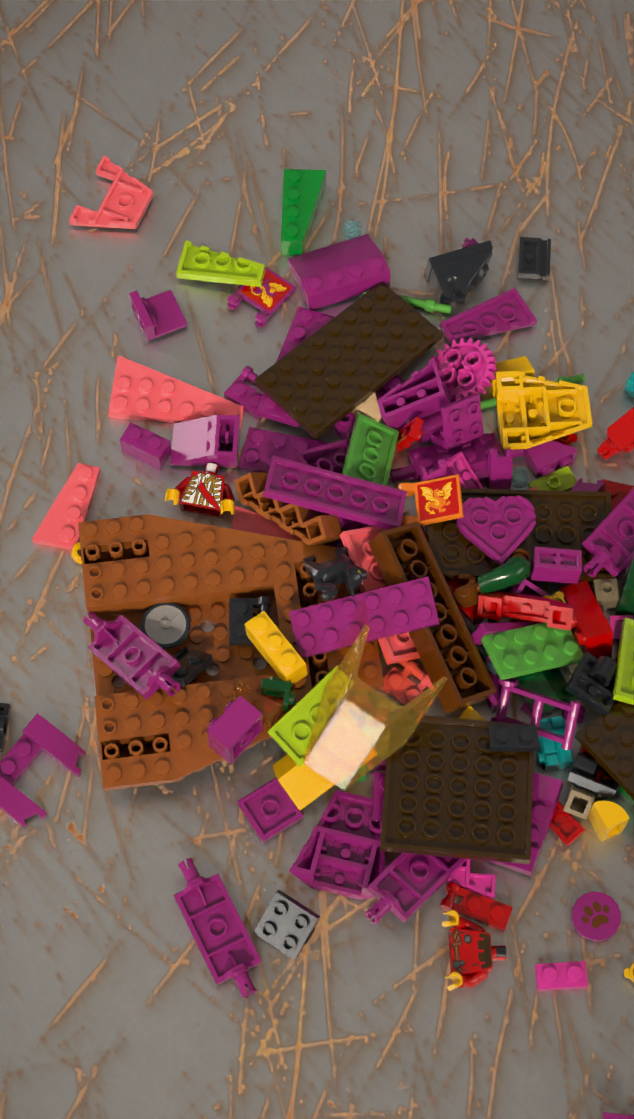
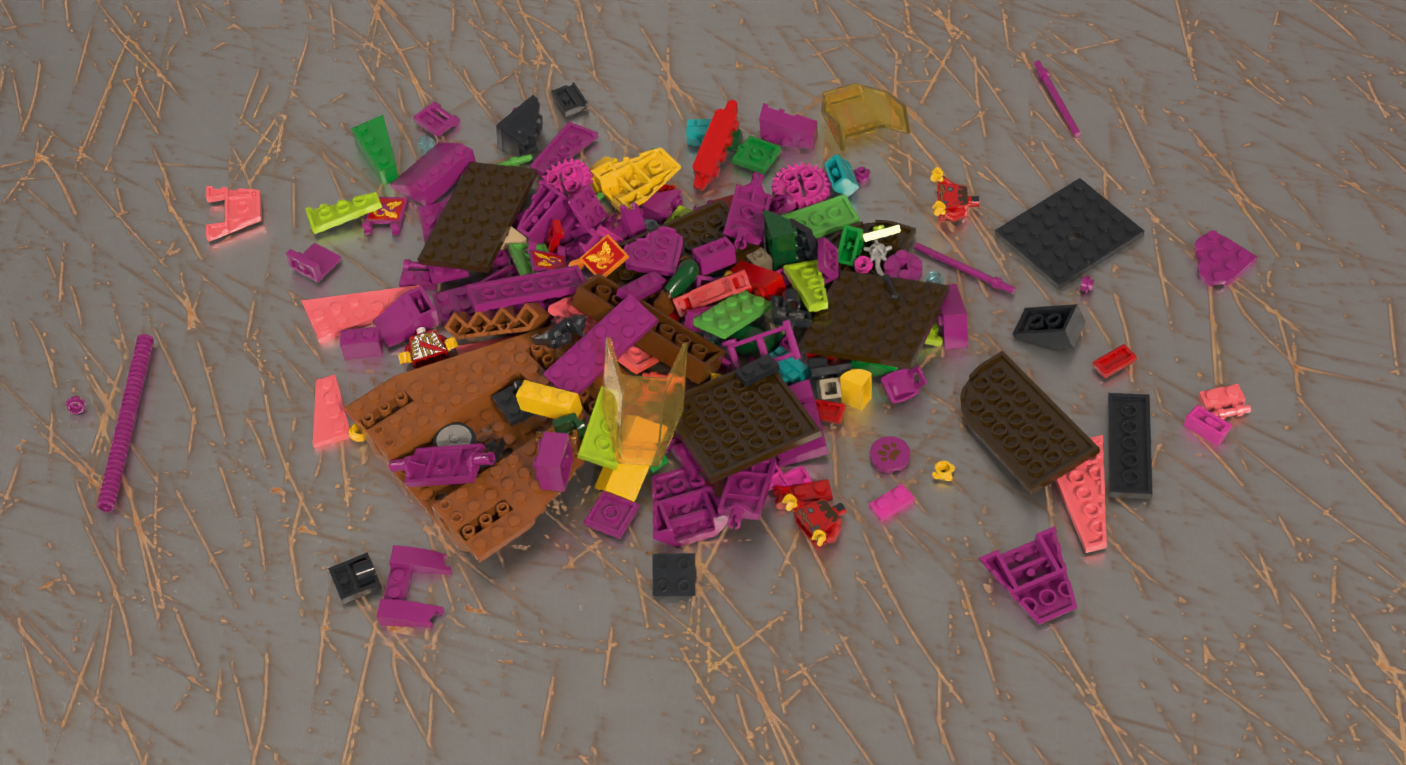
camera: 25 degrees left, 15 degrees down
magenta plate [174,858,262,999] -> none
none -> magenta plate [413,102,460,138]
none -> flag [526,240,568,272]
none -> magenta plate [616,271,667,301]

